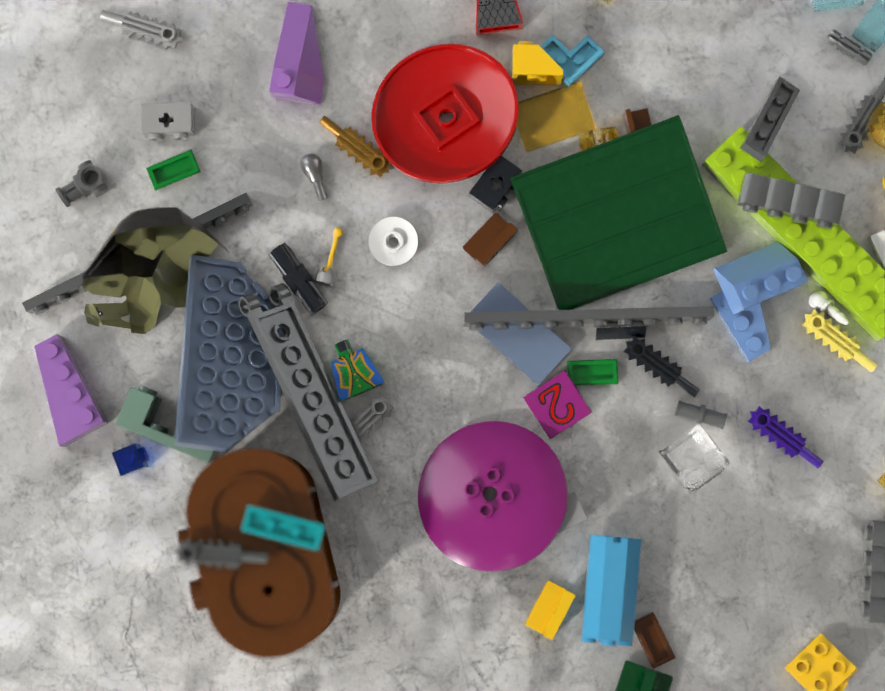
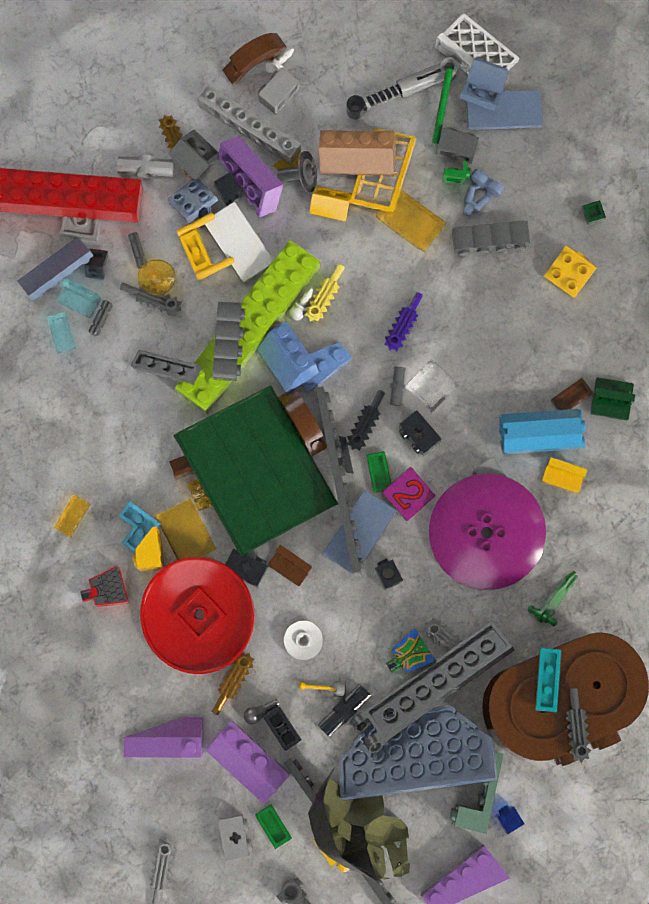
camera: 105 degrees left, 5 degrees down
none -> medium lavender slope [206,721,291,804]
none -> black brick [263,707,302,751]
none -> reddish brown arch [278,388,327,456]
none -> black brick [375,559,403,590]
none -> black brick [398,410,442,456]
none -> green piece [528,571,578,626]

